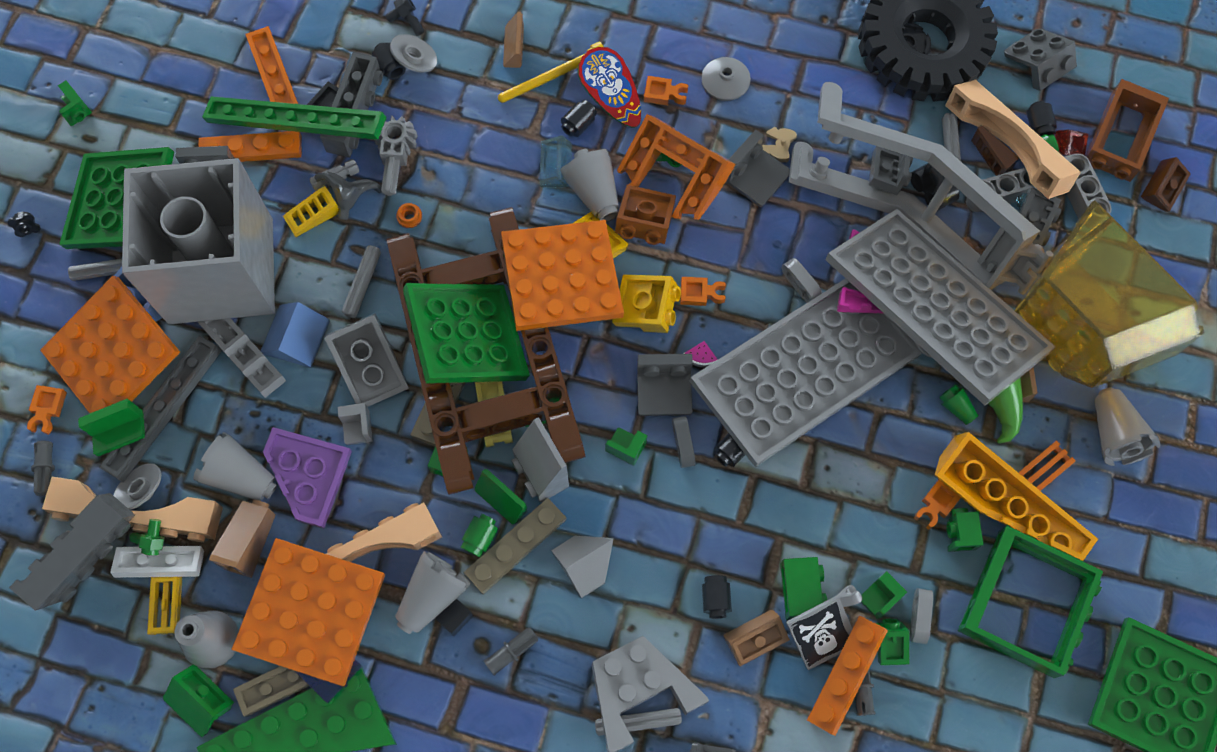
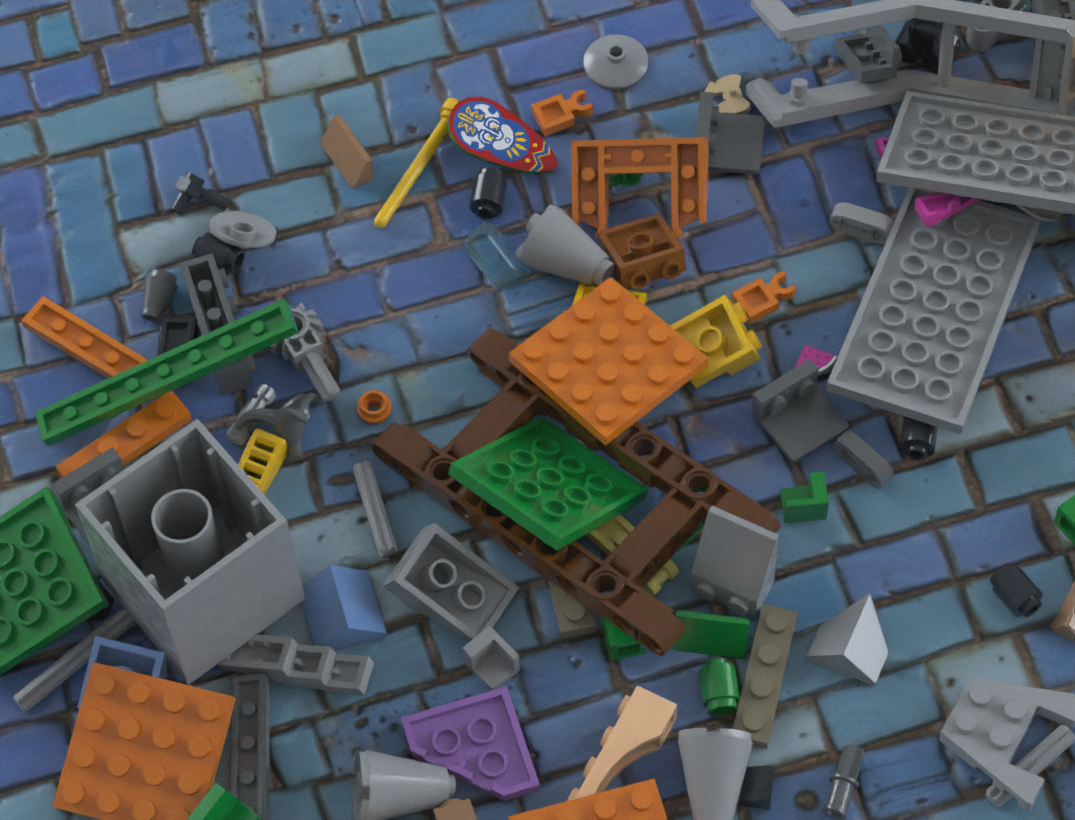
camera: 30 degrees left, 10 degrees down
none -> dark grey cone [141,269,178,322]

